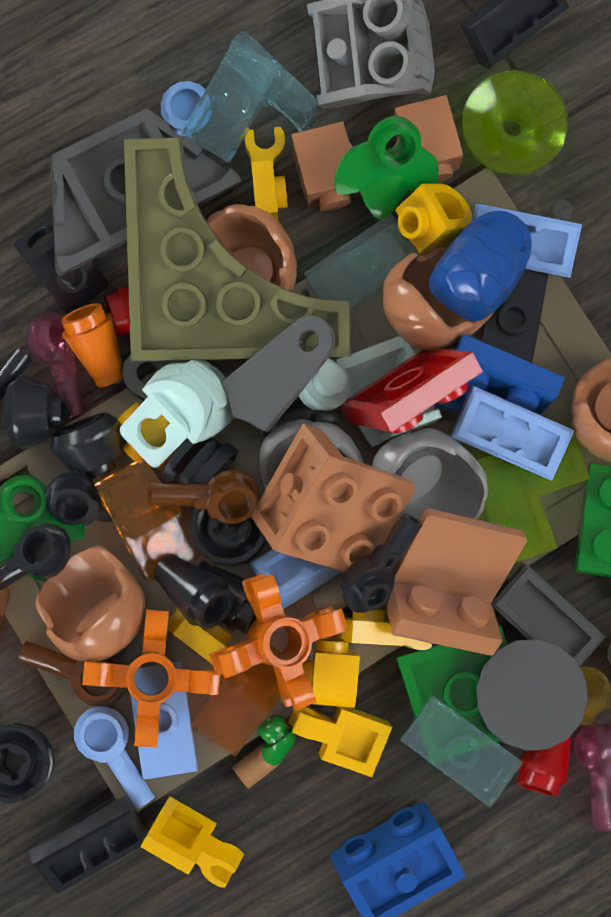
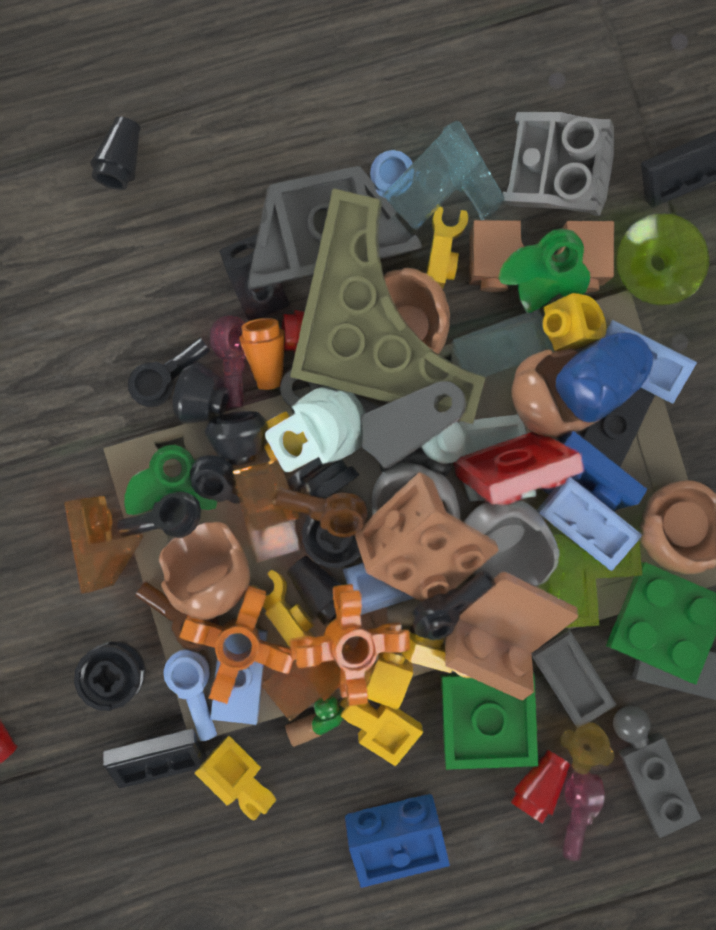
camera: 20 degrees right, 5 degrees up
black cone [153,554,234,629] -> none
clear light blue plate [399,695,523,808] -> none
dark grey tile [476,639,588,751] -> none

